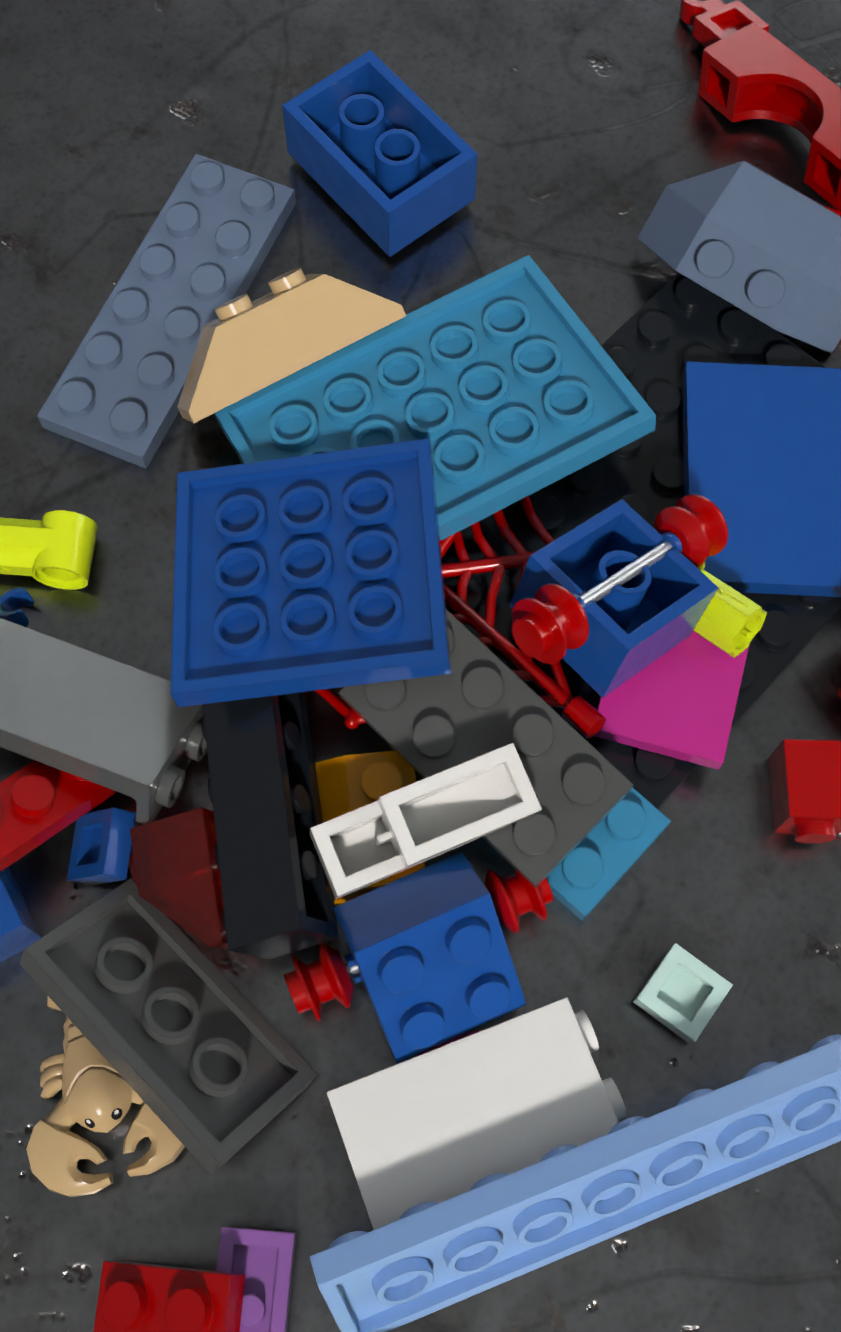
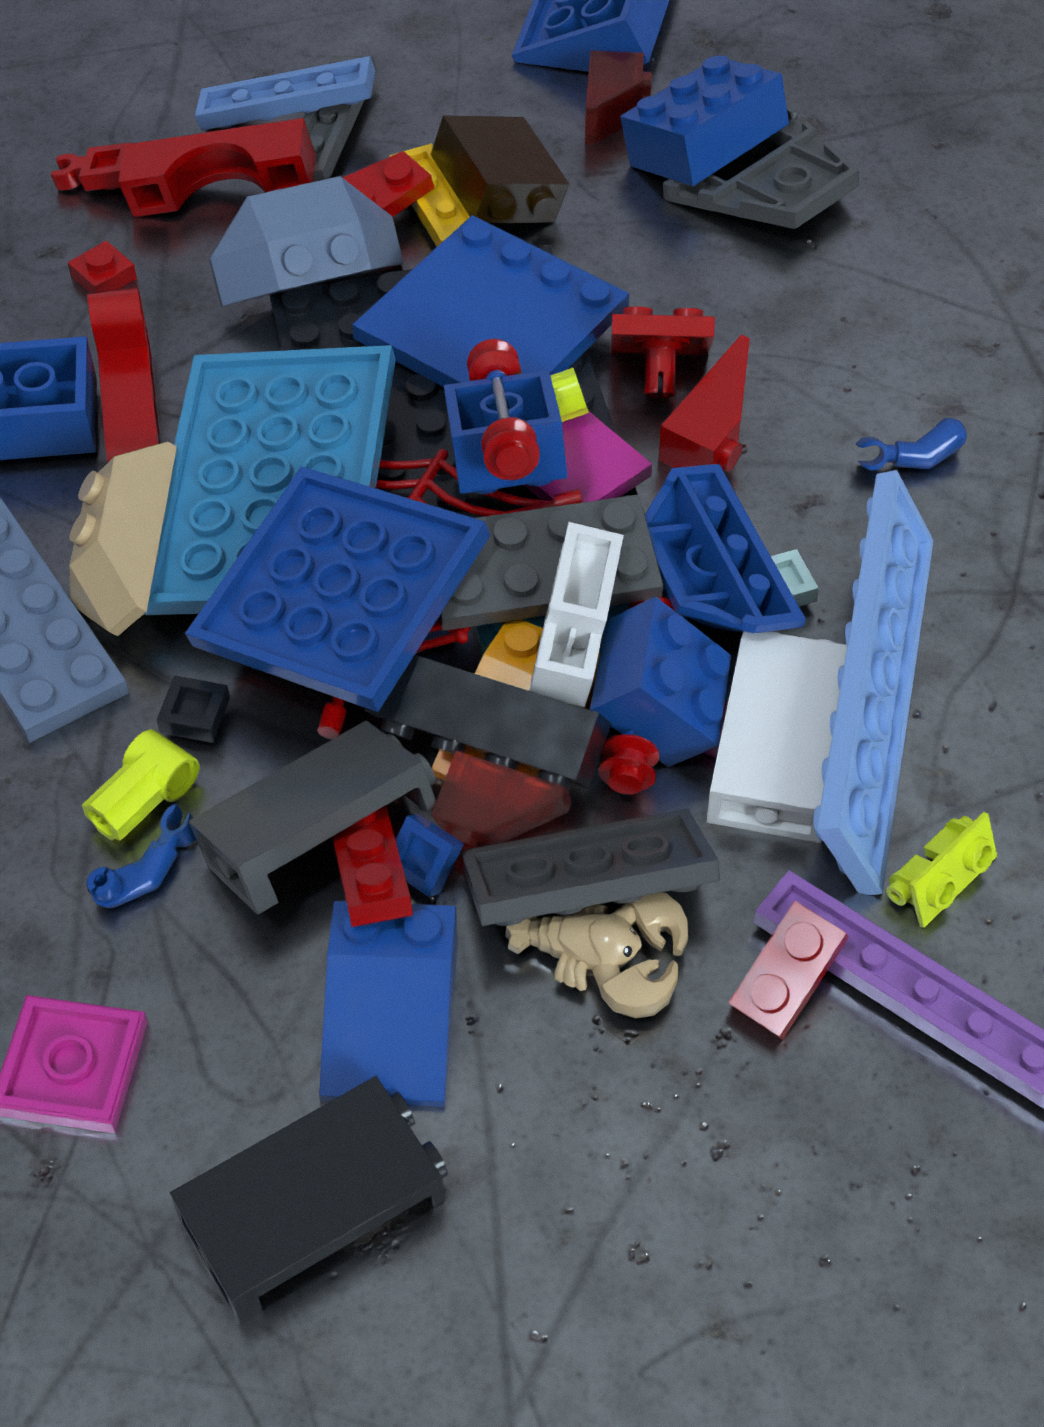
camera: 55 degrees left, 15 degrees down
none -> red plate [68,240,137,293]
none -> red beam [87,287,161,463]
none -> black plate [157,675,230,743]
none -> blue wedge [645,464,806,633]

